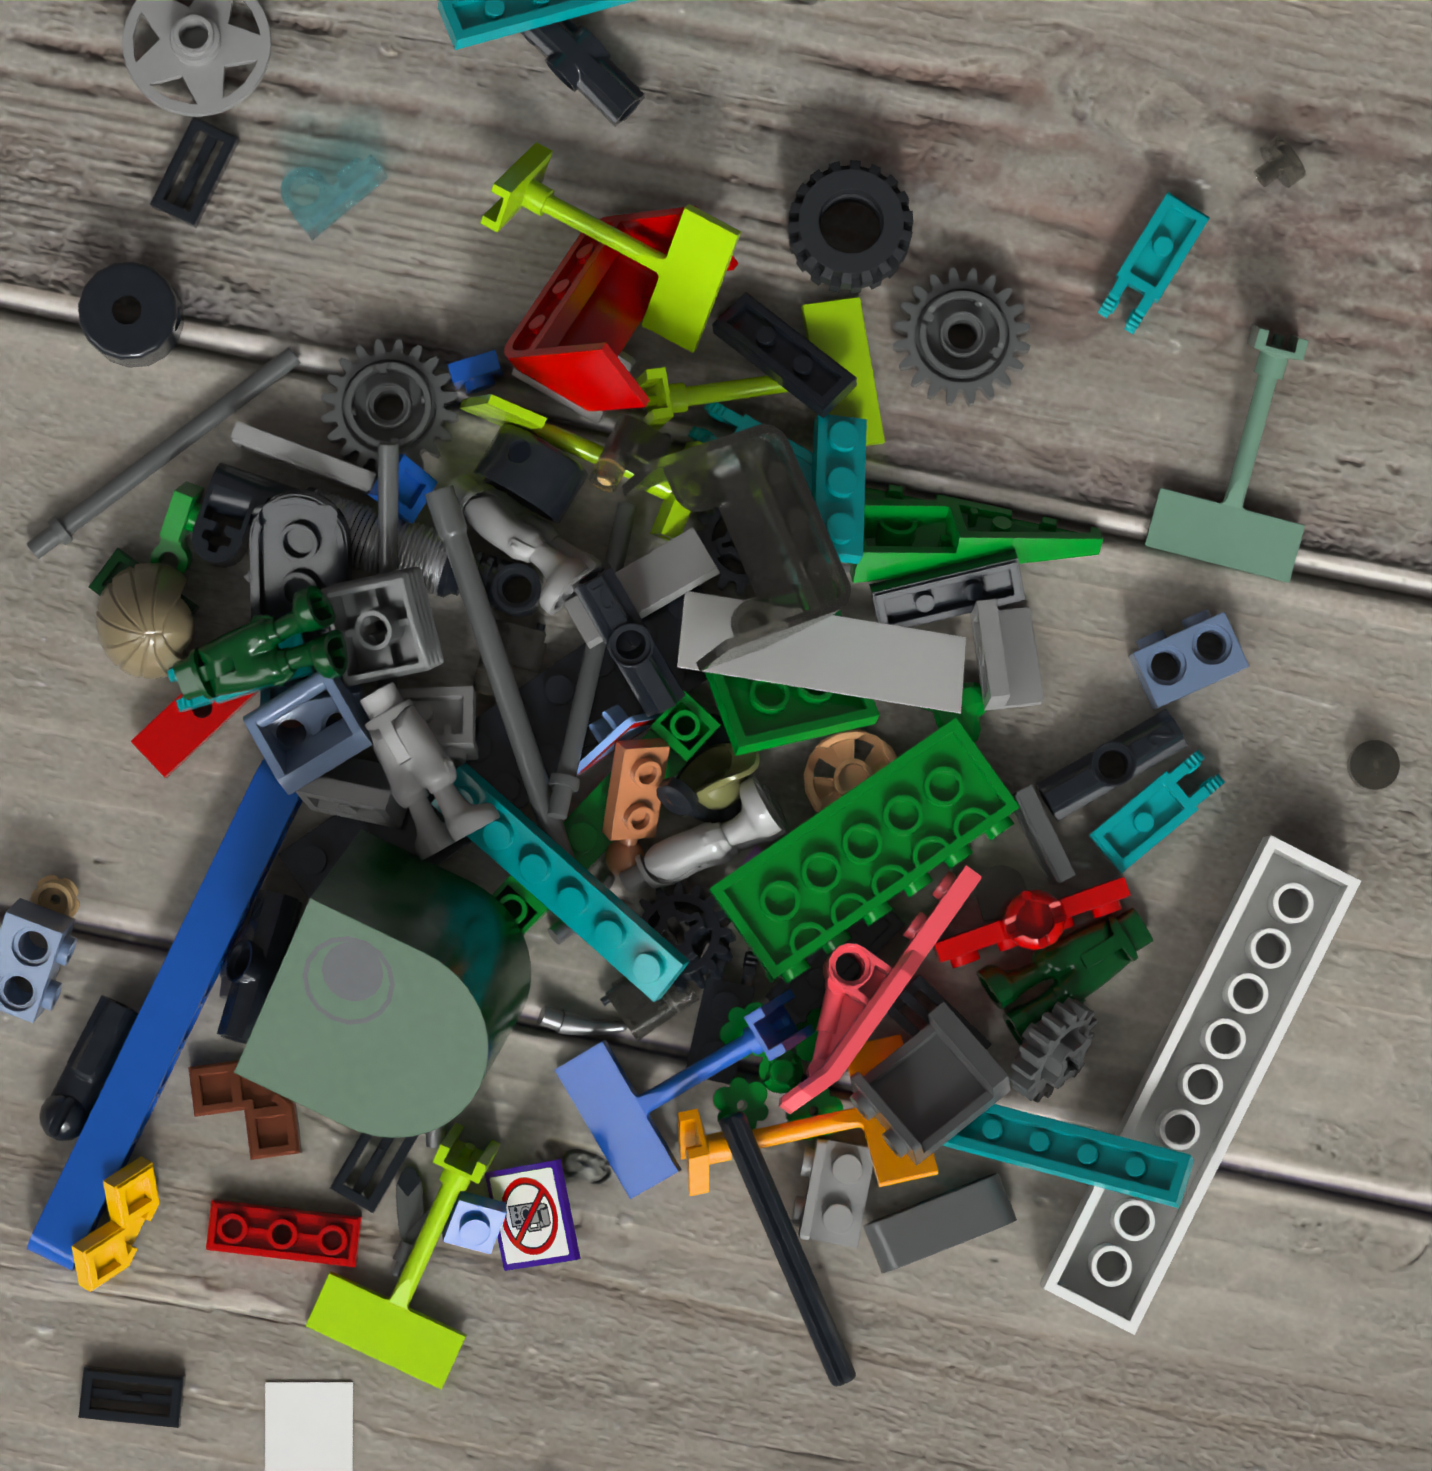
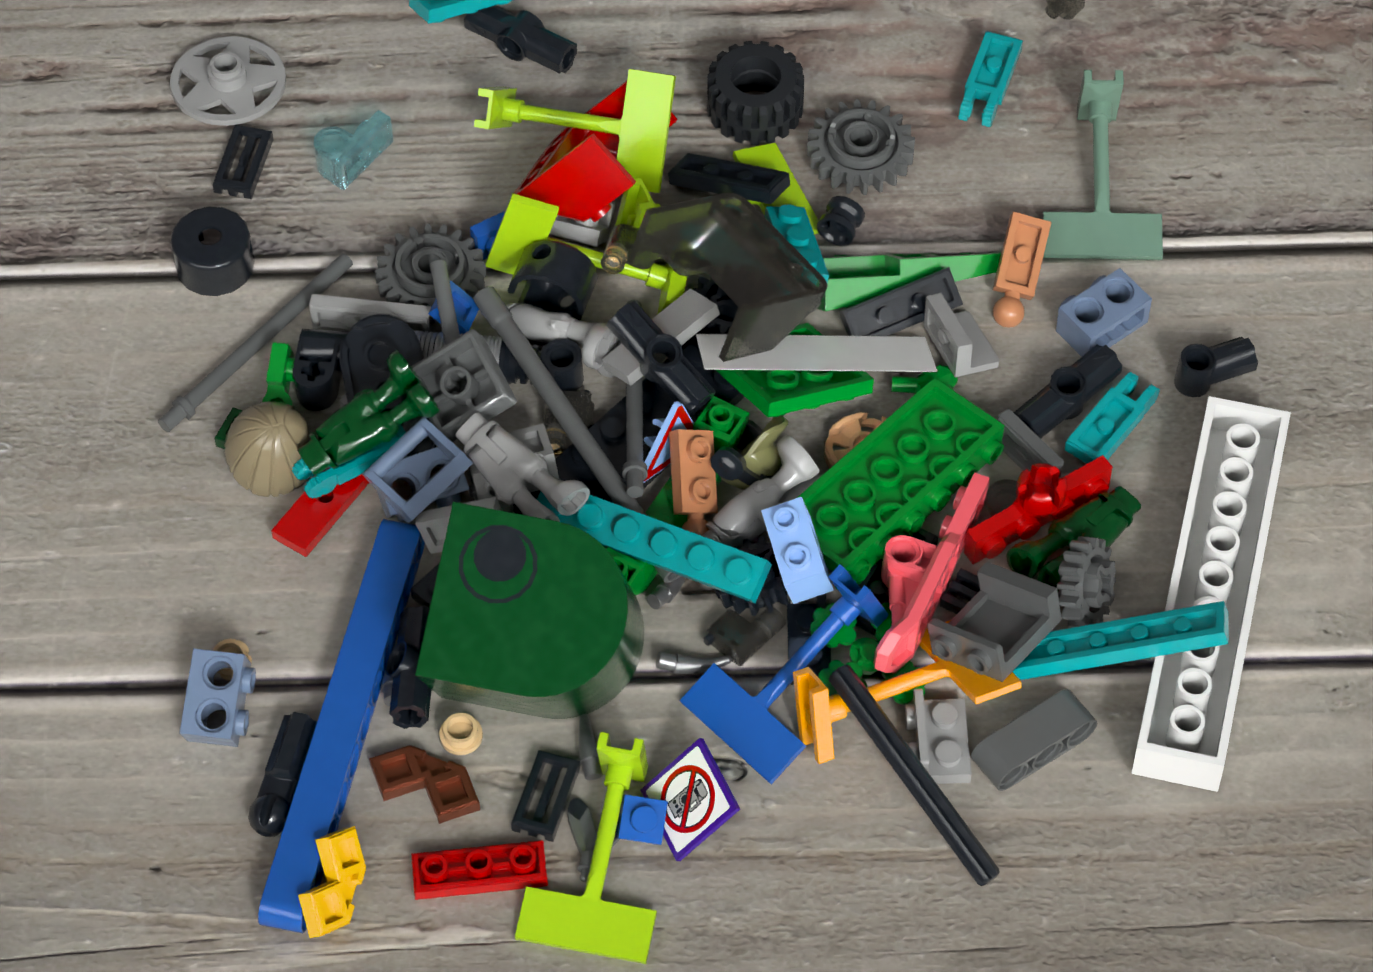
camera: 15 degrees left, 30 degrees down
clear smoke tile [1347,740,1400,791] -> none
none -> light blue brick [761,497,834,604]
none -> black wheel [817,196,865,246]
none -> nougat plate [992,211,1051,328]
none -> black piece [1174,336,1258,397]

